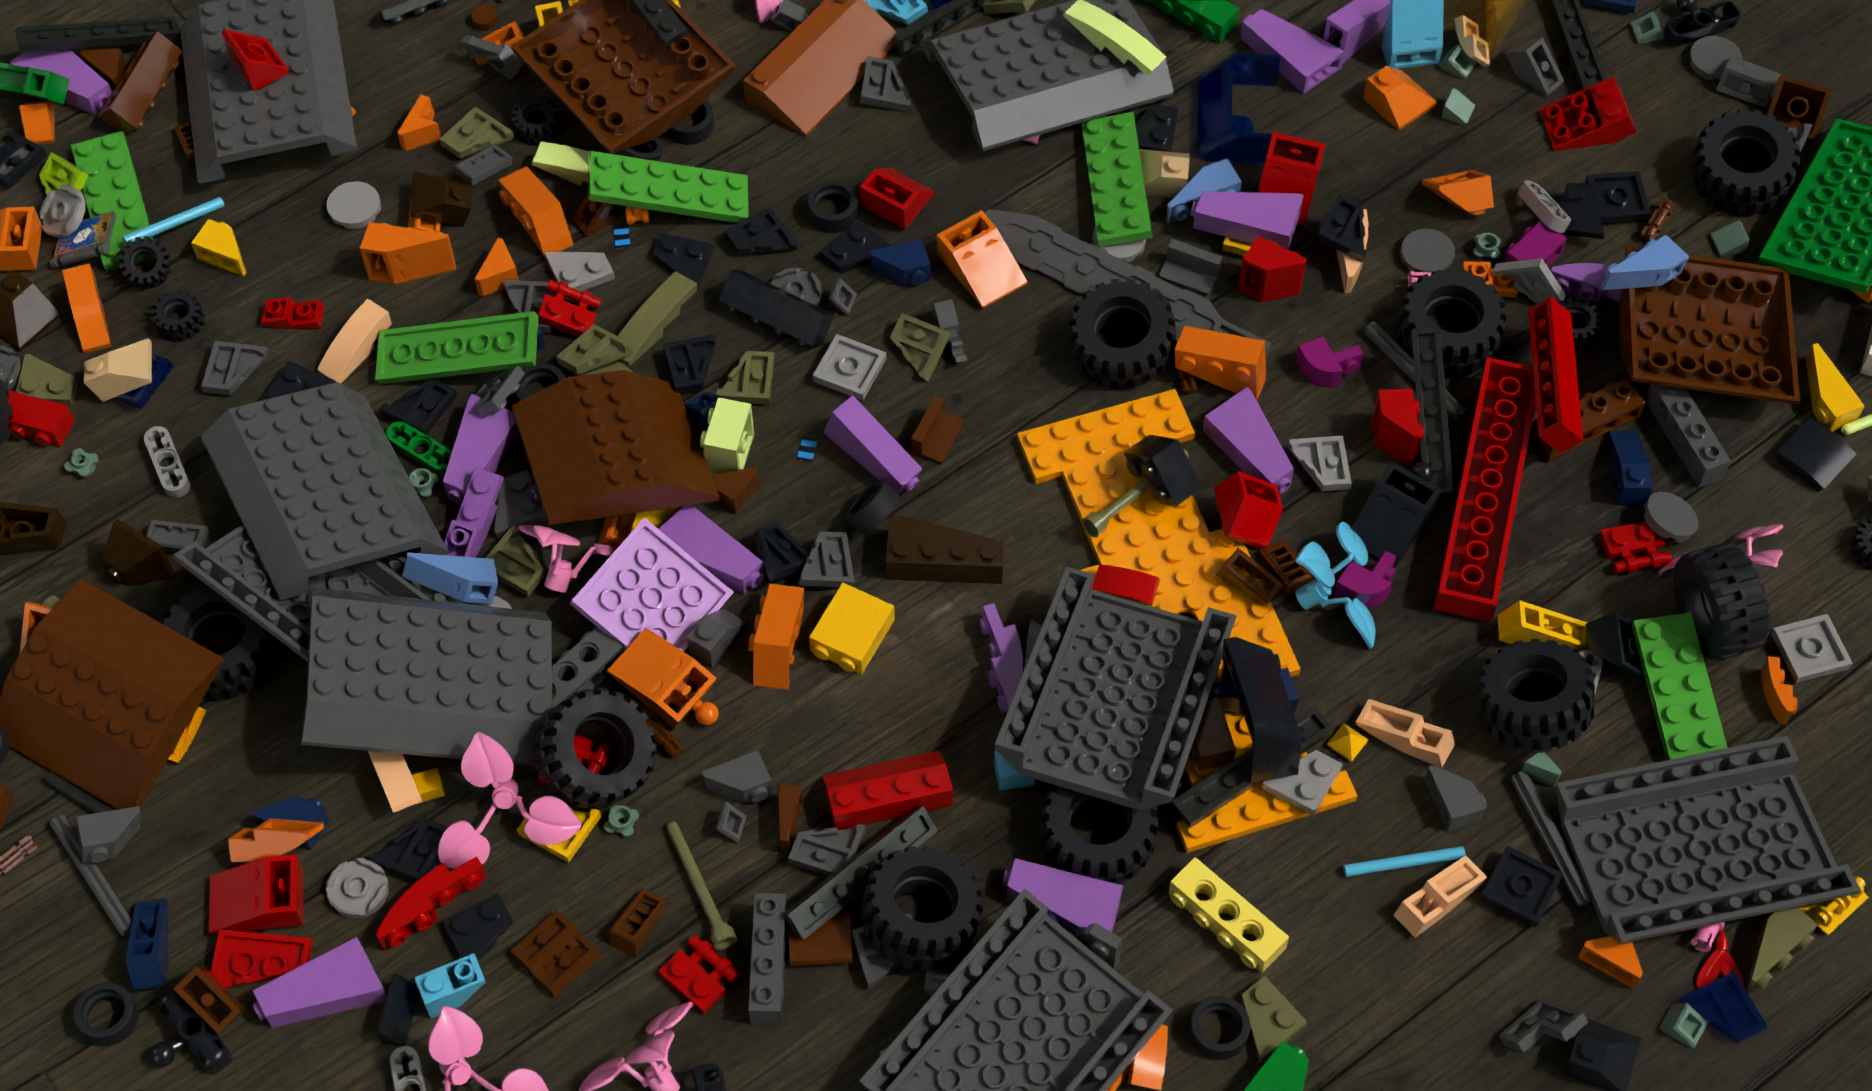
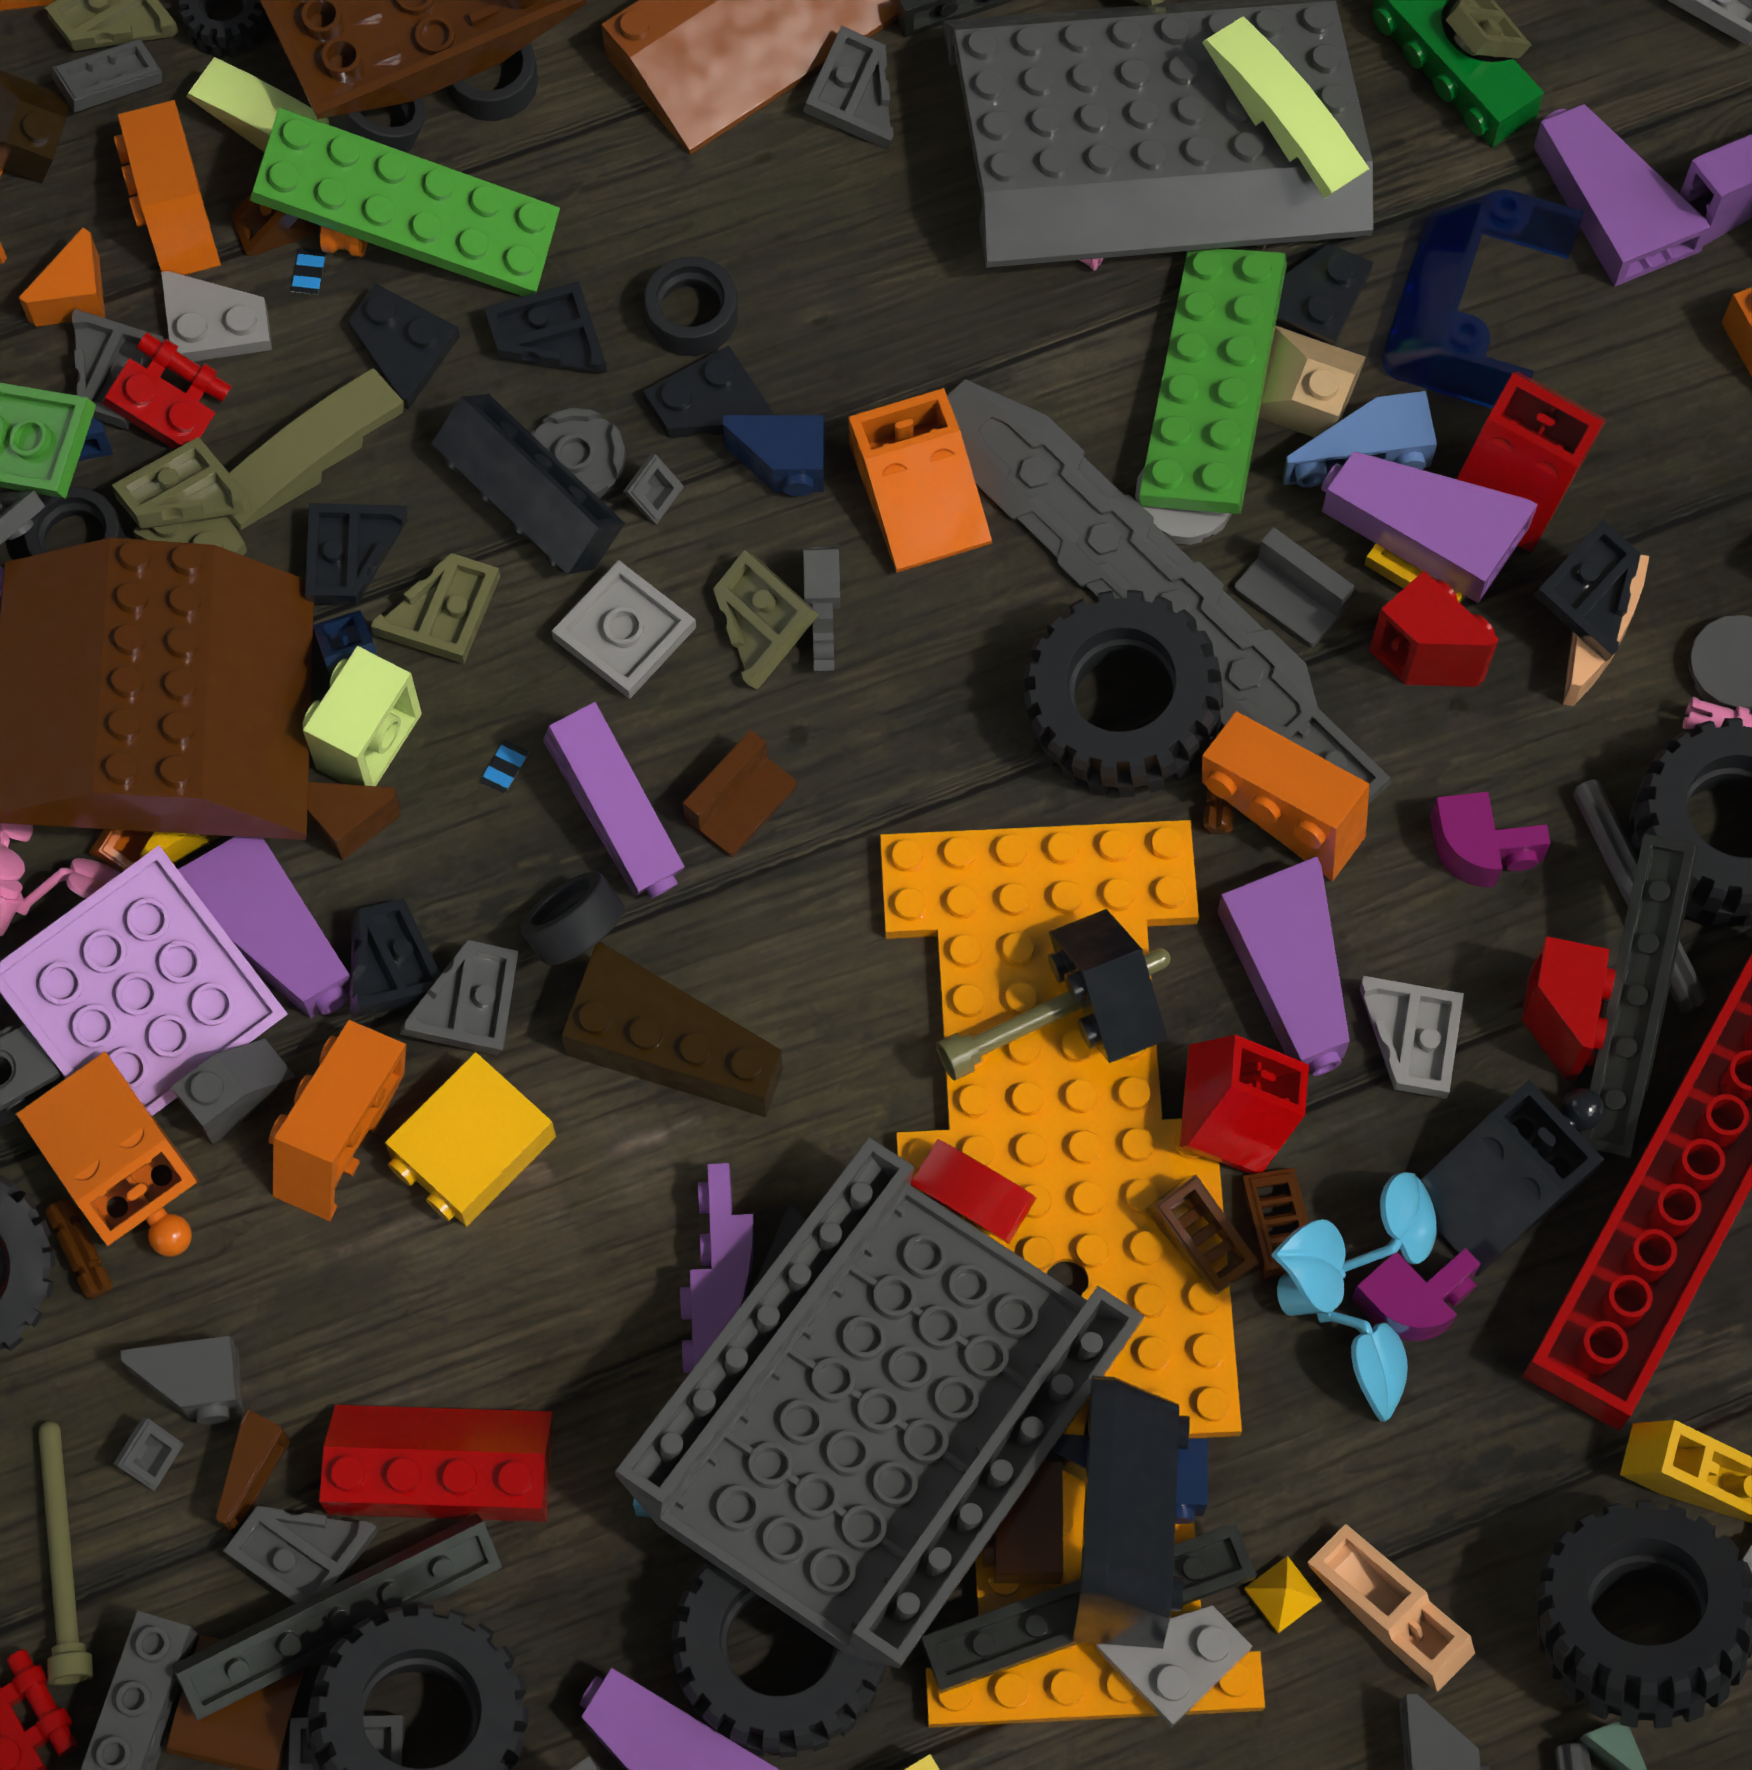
camera: 15 degrees right, 10 degrees up
red slope [860,168,934,230] -> none

